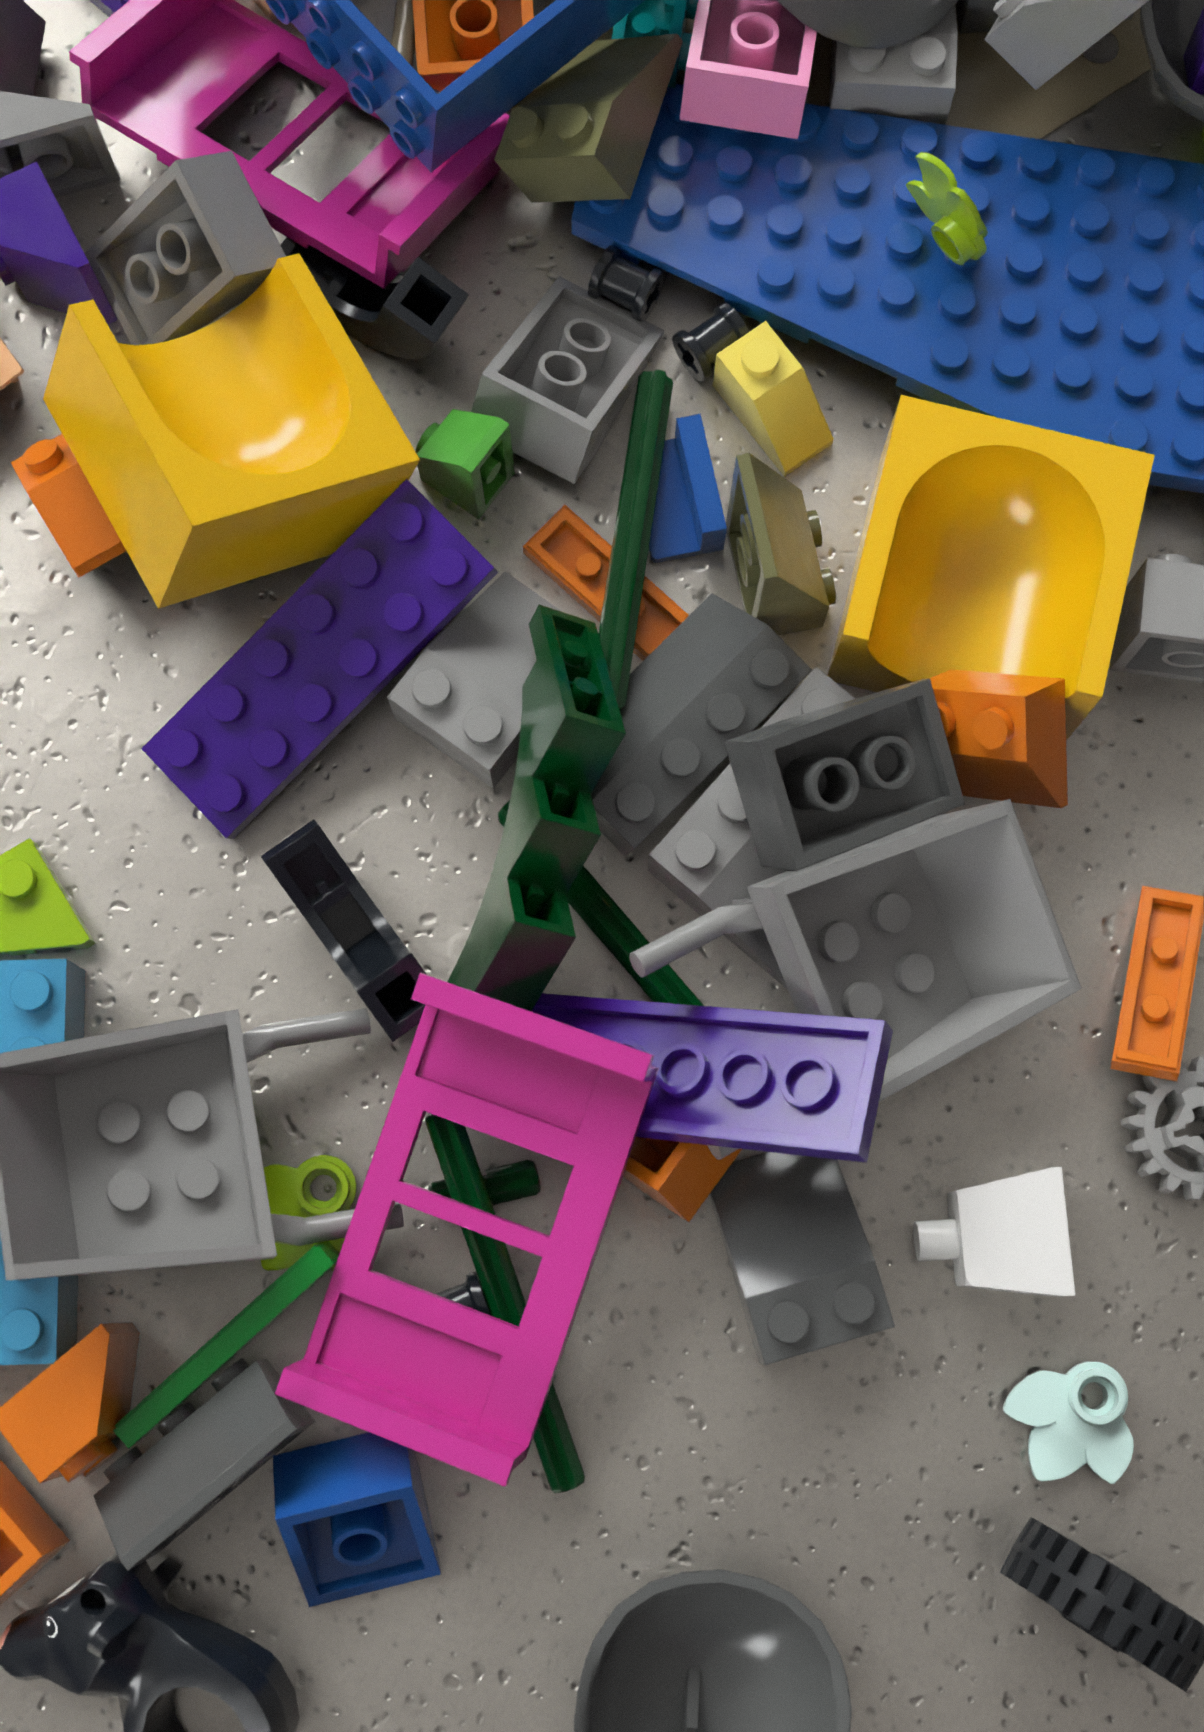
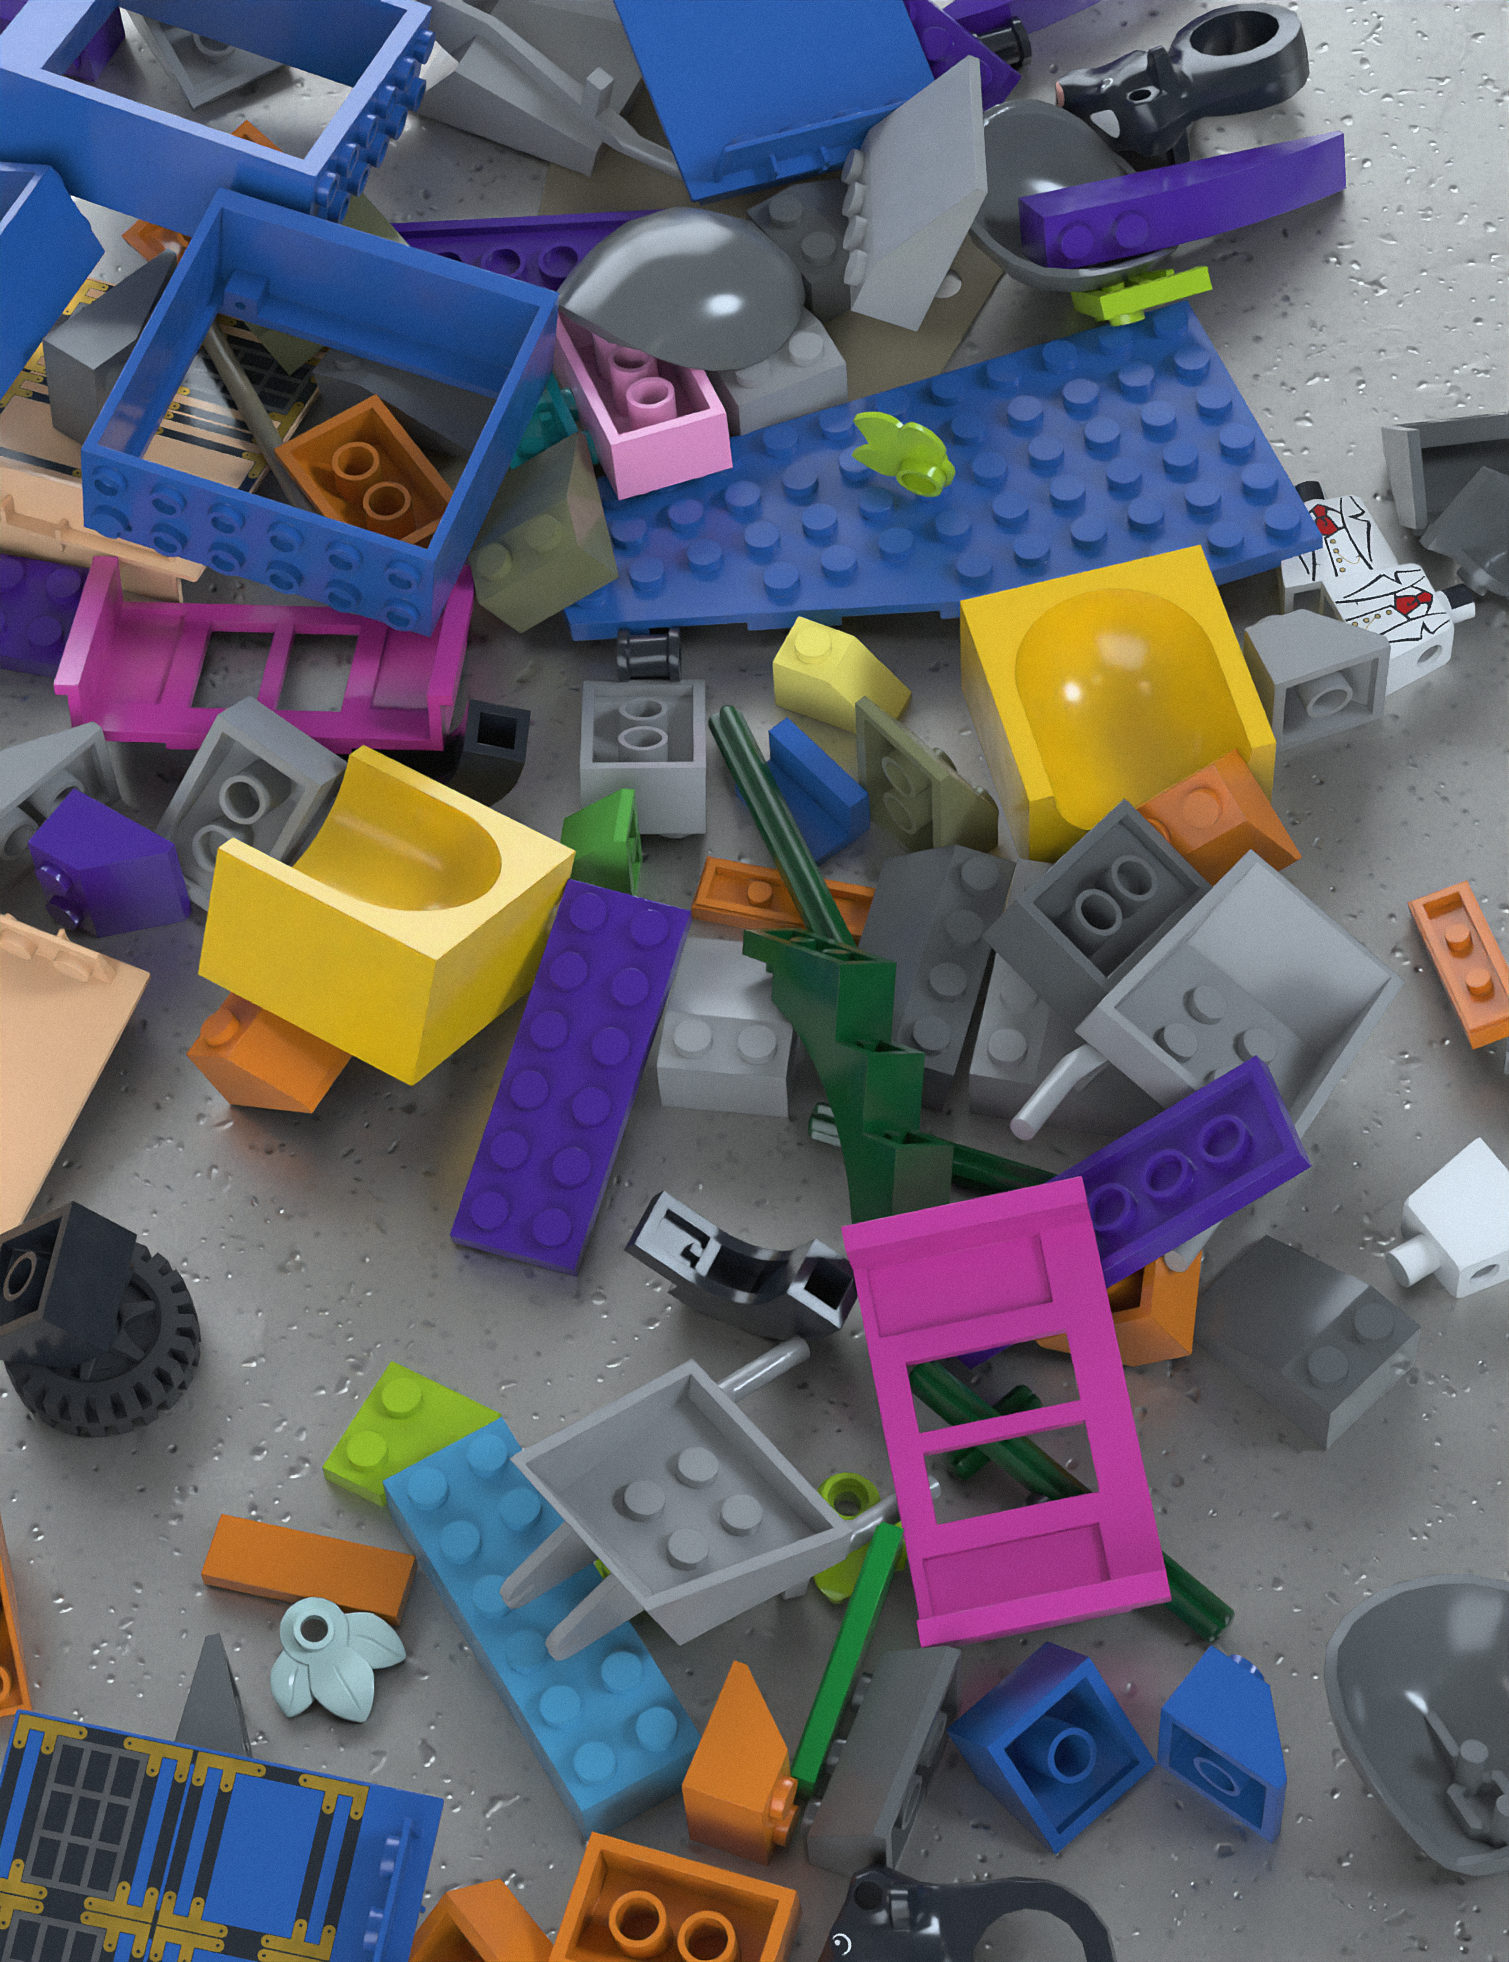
camera: 25 degrees left, 20 degrees down
black bush [672,302,749,382] -> none
none -> blue slope [1157,1645,1287,1844]

